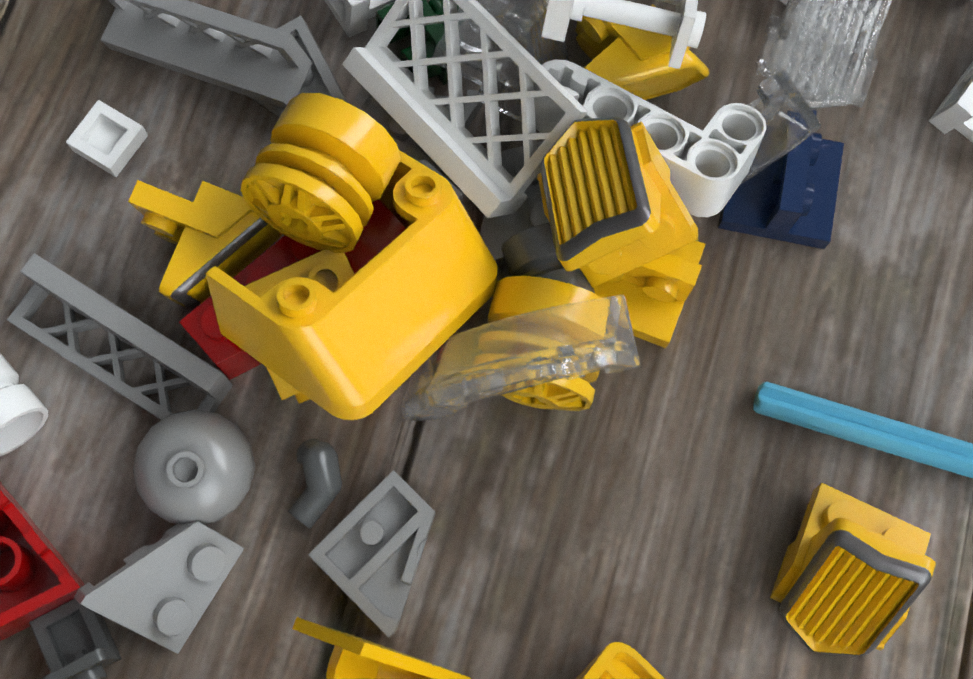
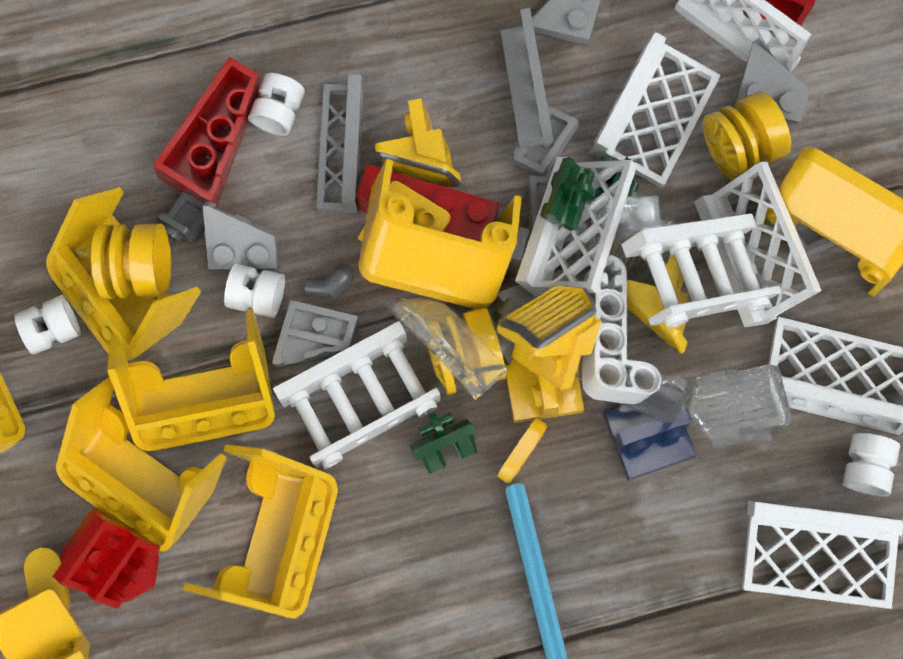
camera: 65 degrees right, 0 degrees up
white plate [66,100,148,177] -> none
light grey cylinder [133,409,255,525] -> none
yellow wheel [240,93,401,253] -> none
yellow piece [770,483,936,656] -> none
none -> white wheel [224,264,285,318]
none -> white fence [273,321,441,469]
none -> dark green hips [410,409,477,473]
none -> yellow tile [497,417,548,484]
none -> dark green hips [540,157,596,231]

